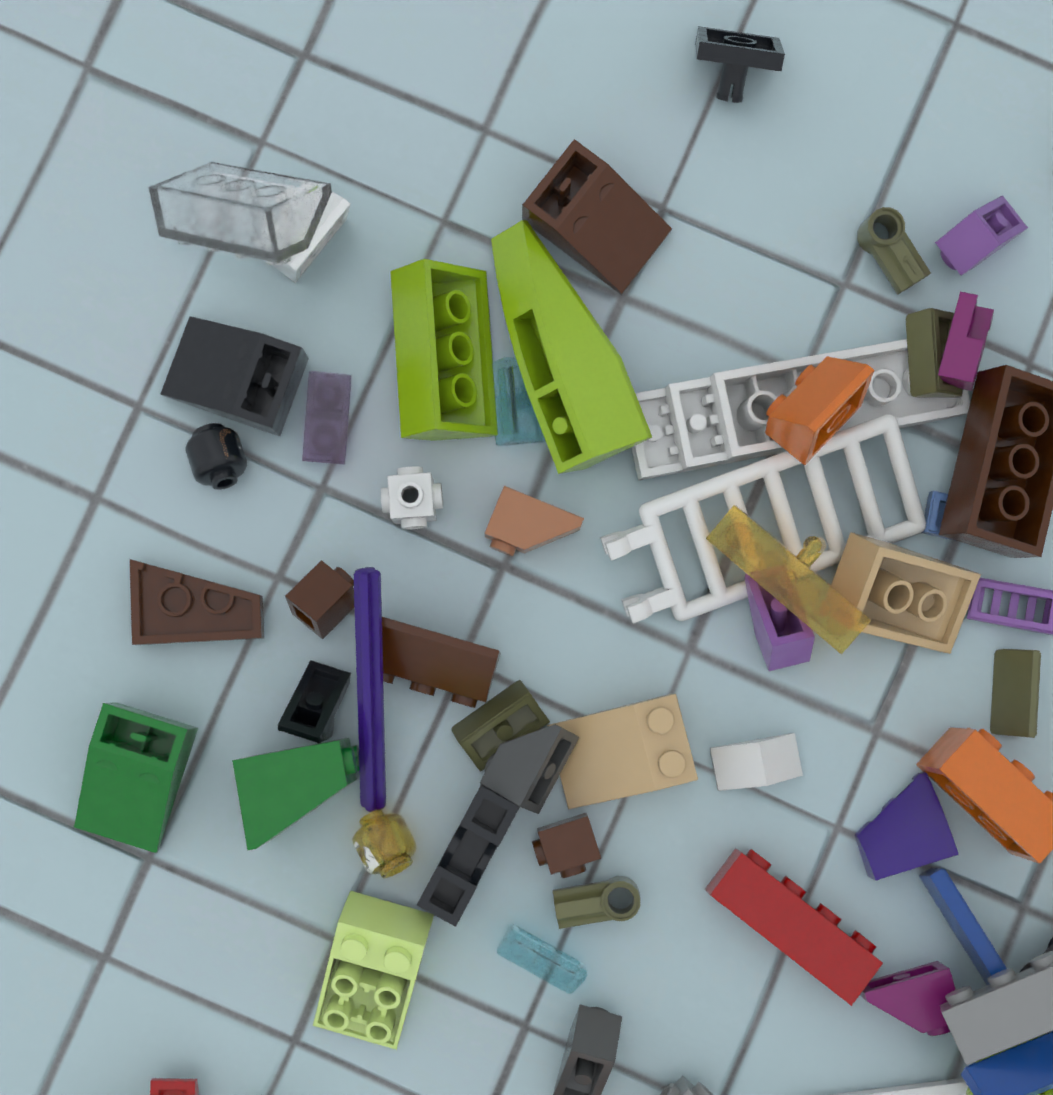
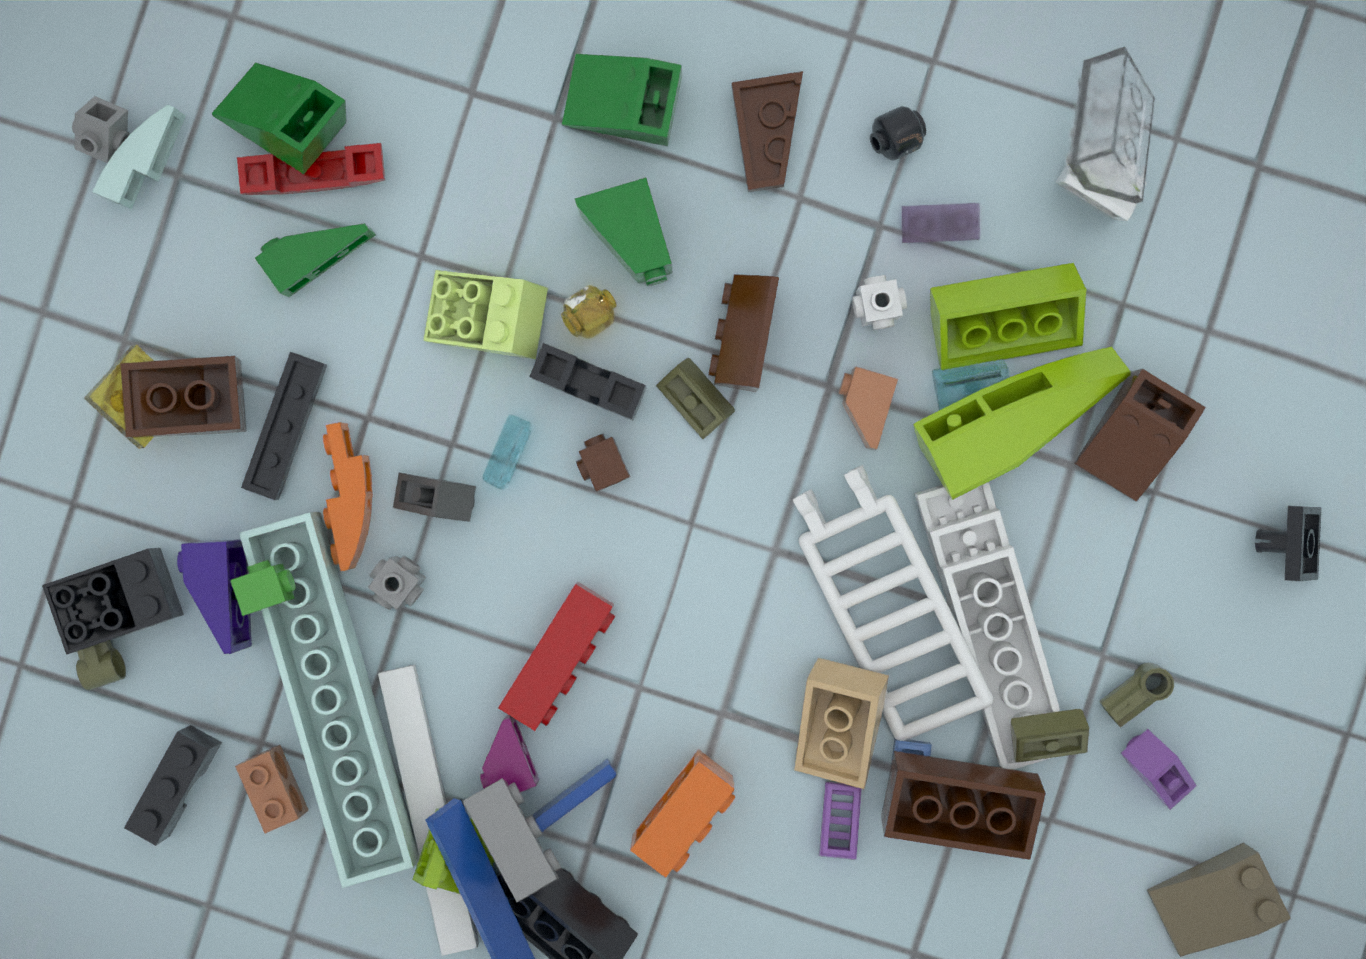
camera: 85 degrees right, 5 degrees up
black slope [160,316,309,436] -> none
black slope [278,660,351,743] -> none
reddish brown brick [285,560,354,639] -> none
dark purple axle [354,567,386,812] -> none
dark grey slope [480,724,579,814] -> none
tan slope [547,694,698,809] -> none
olive piece [553,876,641,929] -> none
clear yellow plate [706,505,872,654] -> none
white slope [710,733,803,791] -> none
medium lavender slope [745,564,815,671] -> none
orange slope [765,356,874,466] -> none
dark purple slope [855,772,959,881] -> none
magenta slope [938,291,994,391] -> none
olive slope [990,649,1041,738] -> none

